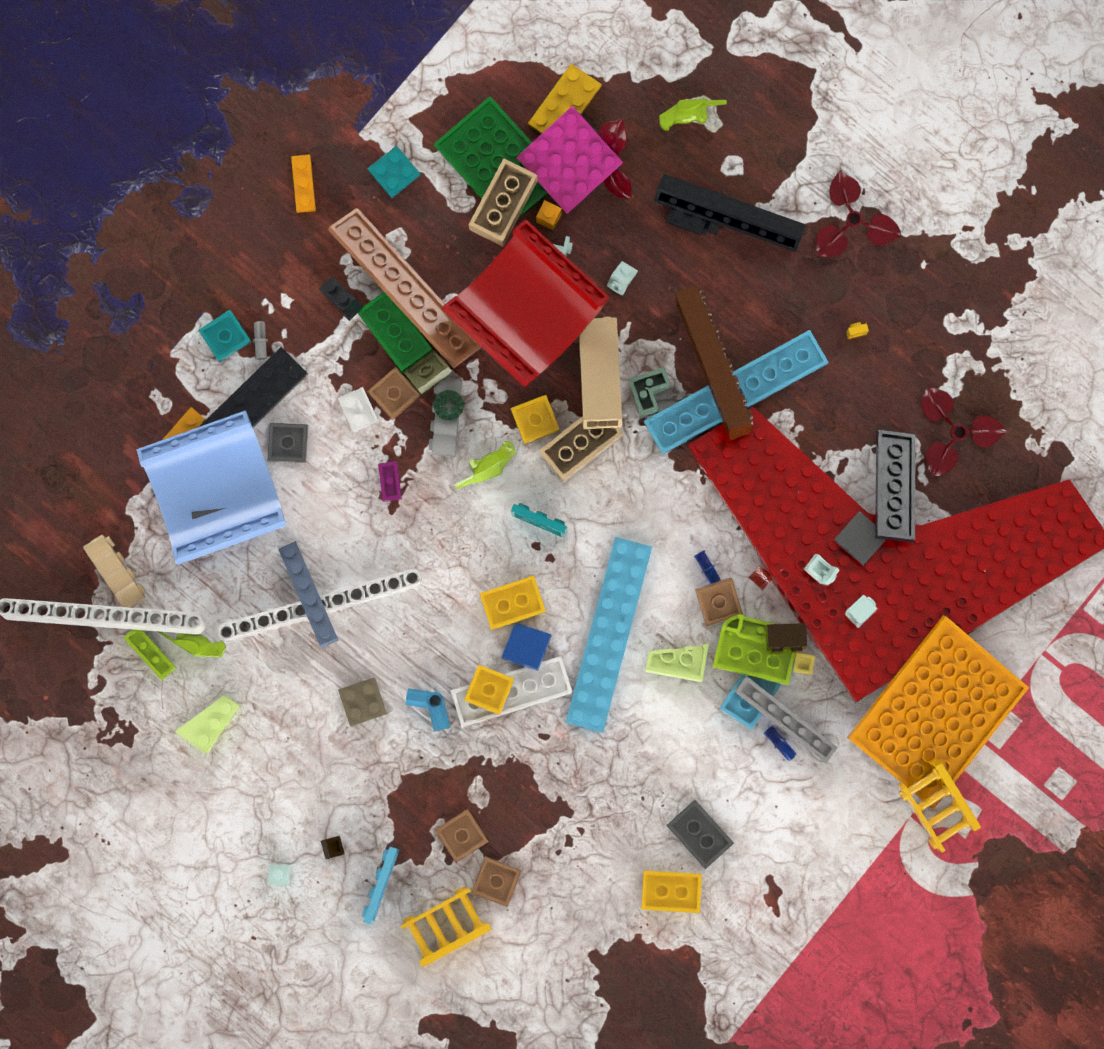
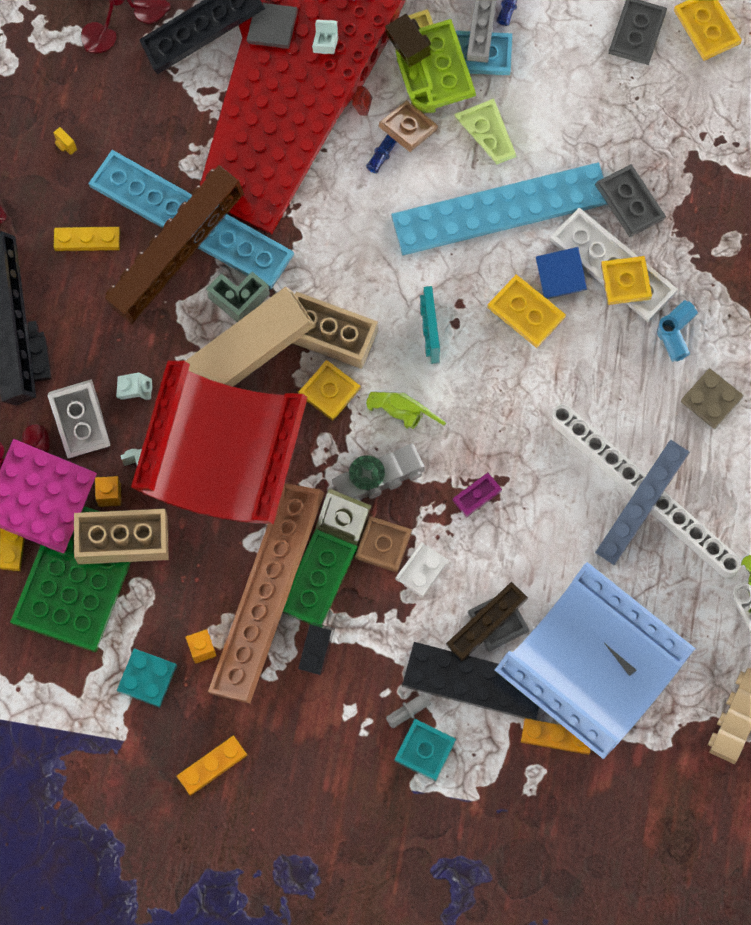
camera: 120 degrees left, 10 degrees down
none -> white slope [48,379,110,458]
none -> yellow plate [54,227,120,251]
none -> light orange brick [186,629,216,664]
none -> dark brown plate [446,581,528,662]
none -> dark grey tile [595,164,666,238]

